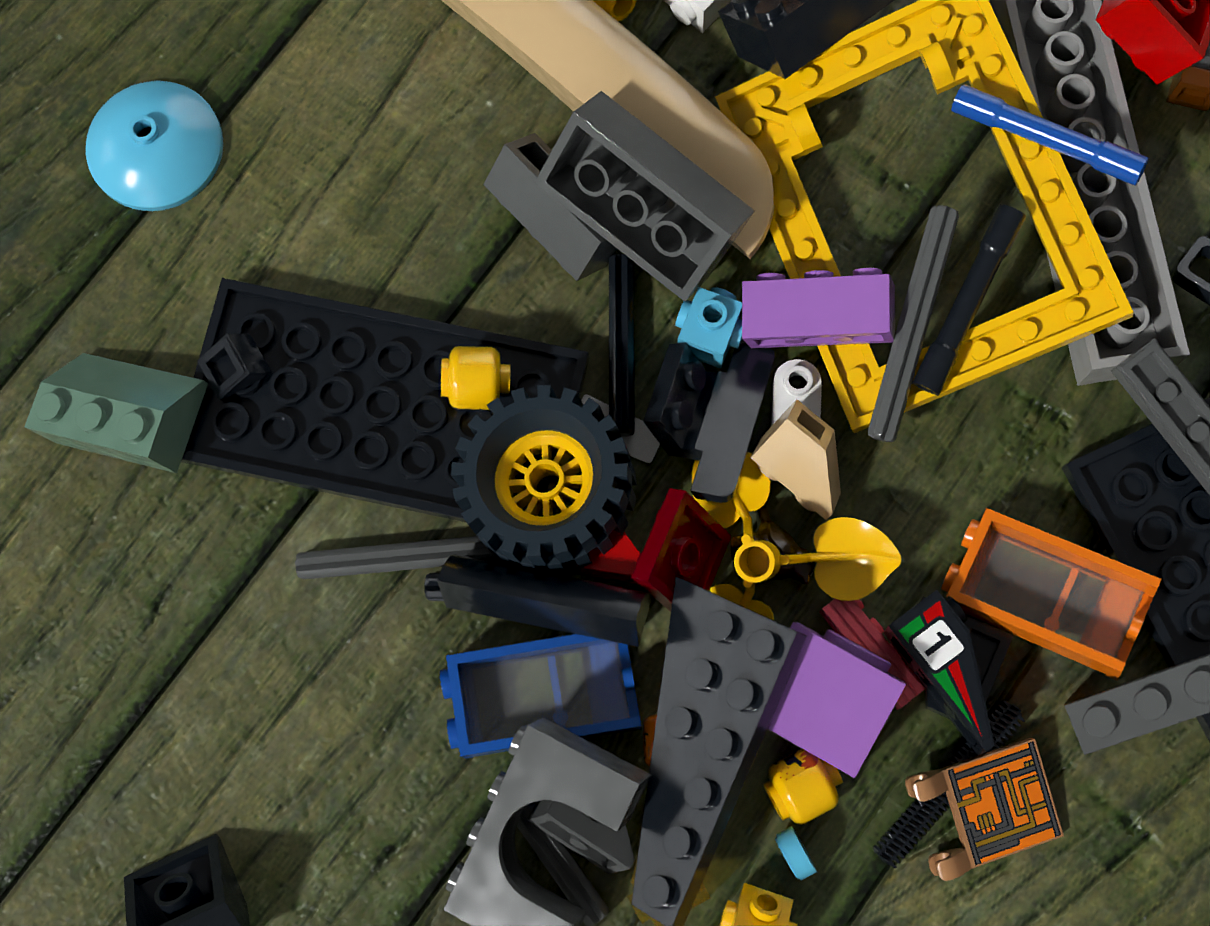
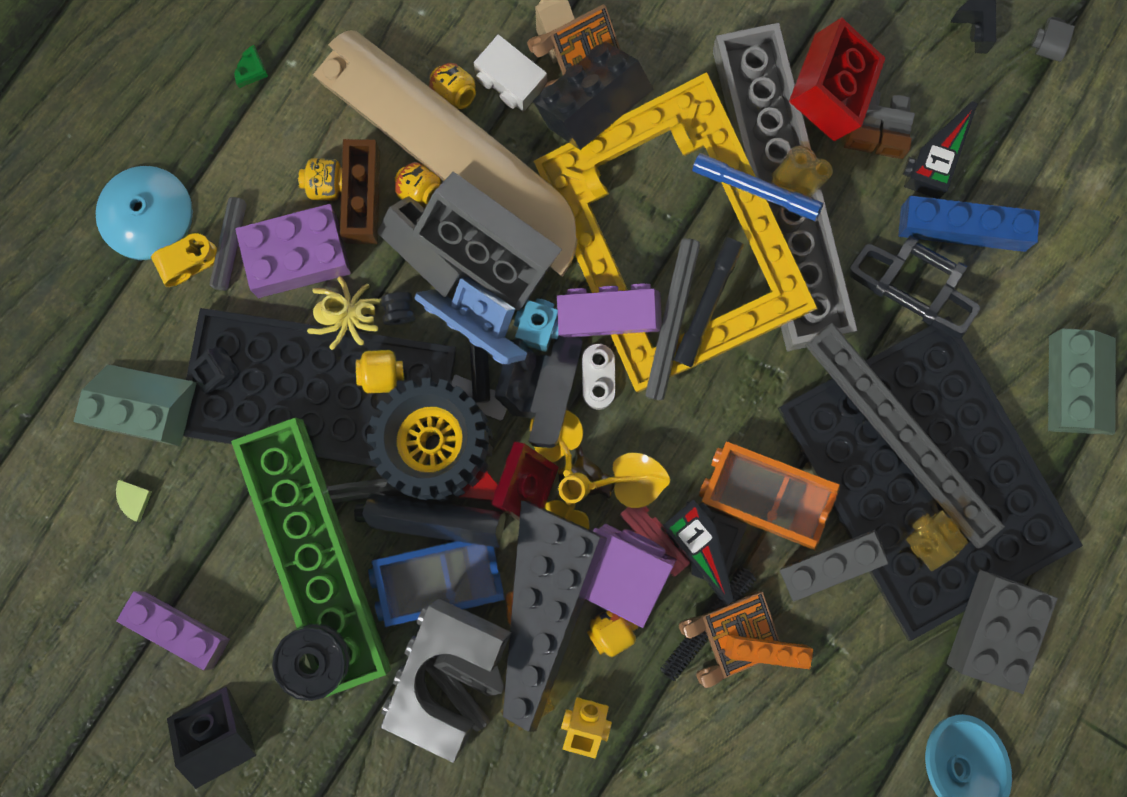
camera: 10 degrees left, 5 degrees up
tan slope [751,399,841,520] -> none
medium azure tile [775,826,817,881] -> none
none -> yellowish green tile [116,480,152,522]
none -> medium lavender brick [116,591,230,670]
none -> yellow piece [151,233,217,287]
none -> dark grey axle [209,197,247,291]
none -> bright green brick [231,418,391,698]
none -> medium lavender brick [235,204,351,298]
none -> black wheel [272,623,351,701]
none -> yellow head [298,158,342,201]
none -> light yellow animal [307,276,381,350]
none -> reddish brown brick [340,139,380,244]
none -> black wheel [380,292,416,325]
none -> yellow head [395,162,442,209]
none -> medium blue bracket [414,277,527,364]
none -> orange piece [724,634,813,669]
none -> clear yellow piece [771,146,833,197]

